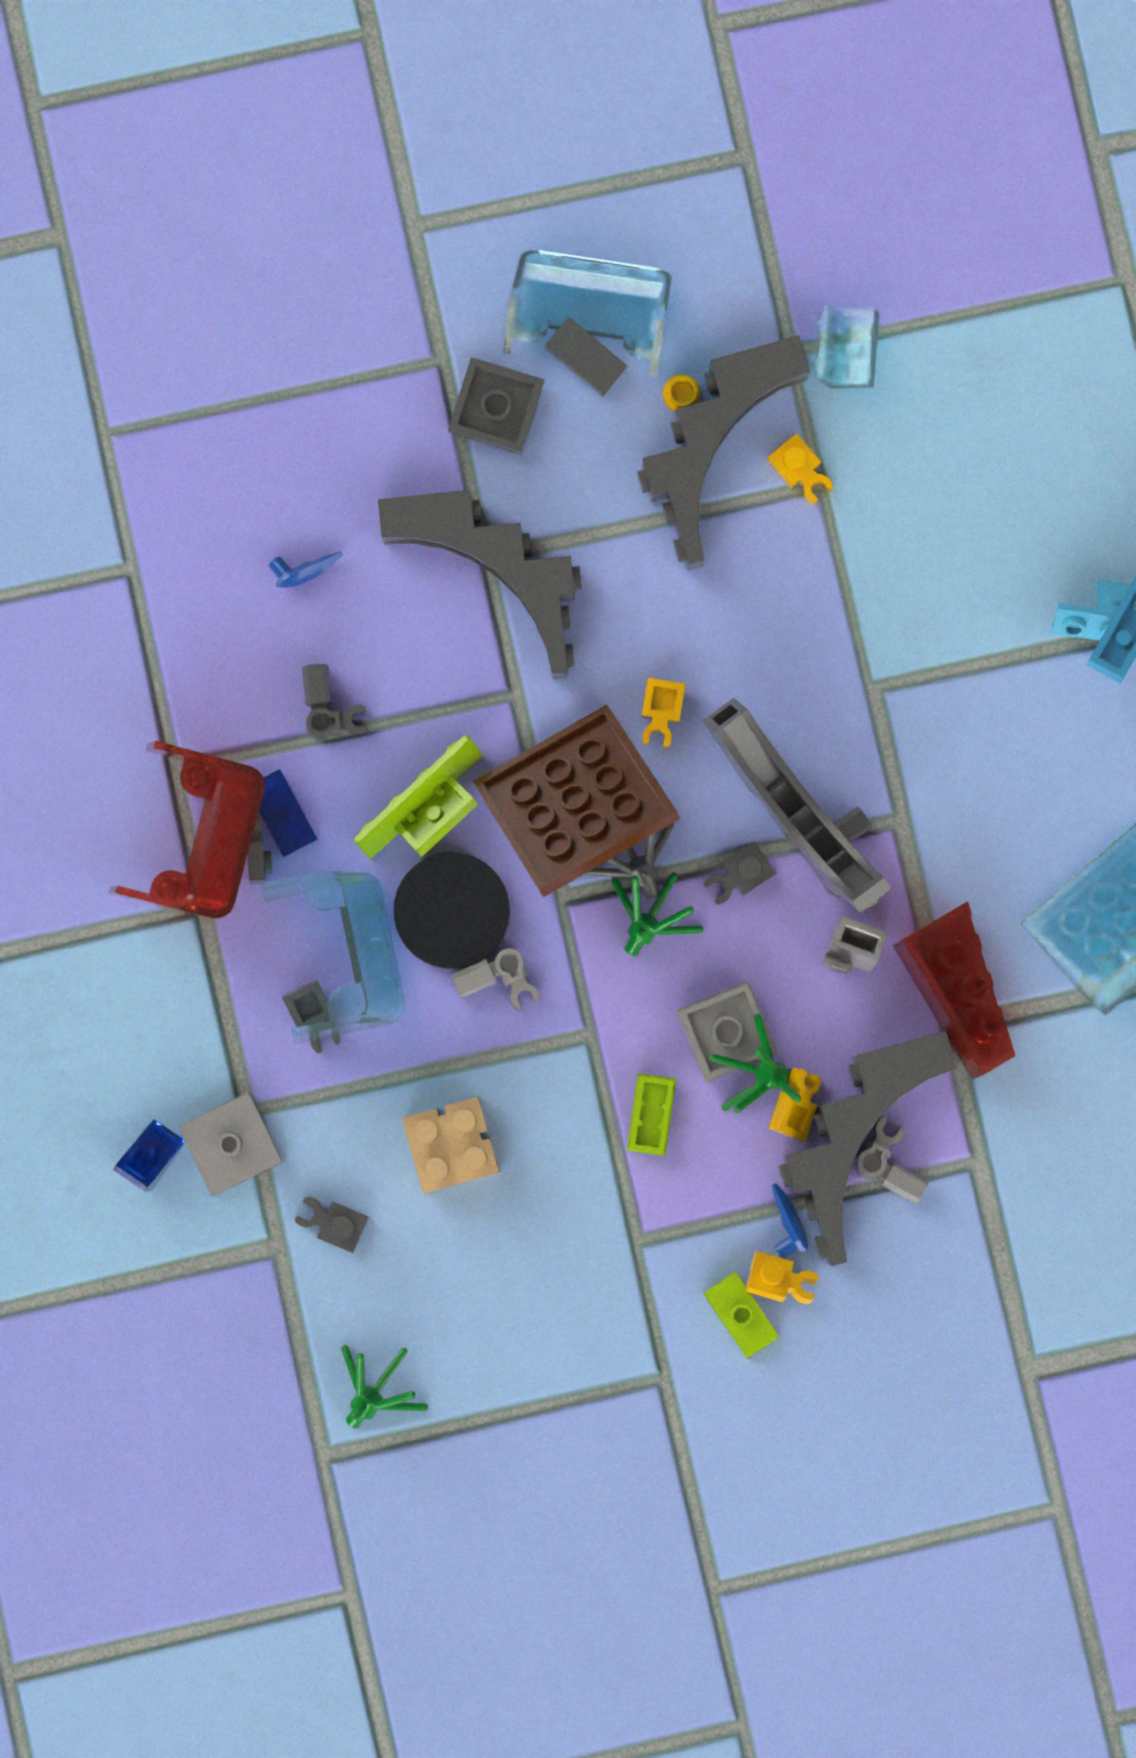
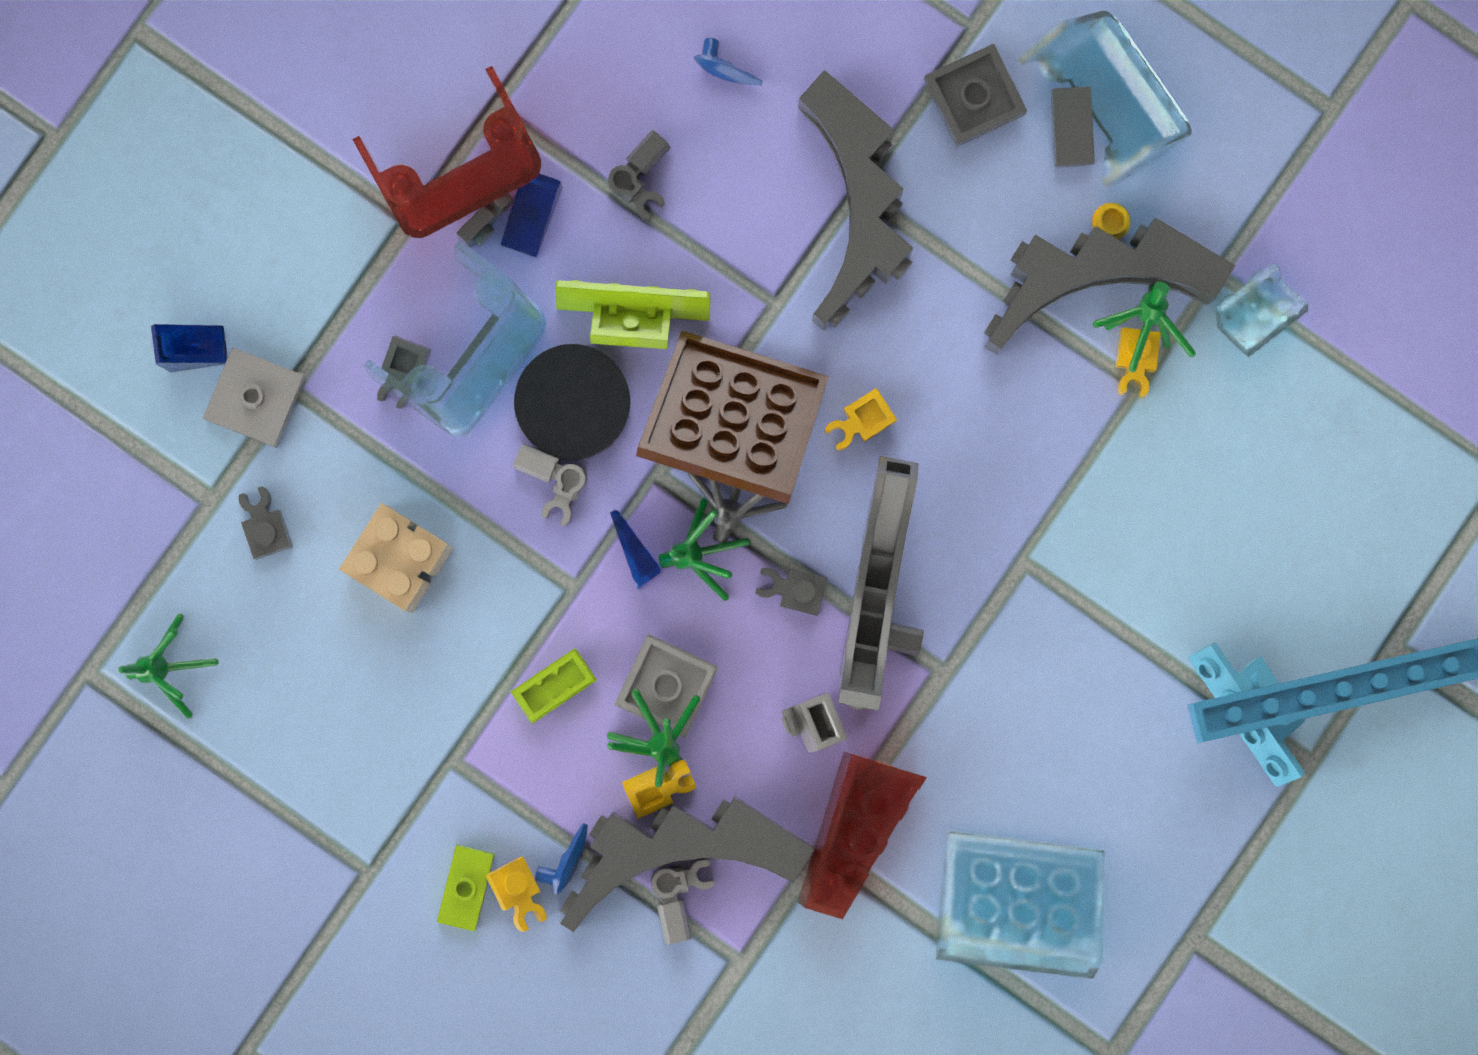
camera: 50 degrees right, 0 degrees up
none -> clear blue slope [610,509,663,591]
none -> green plant [1093,281,1196,372]

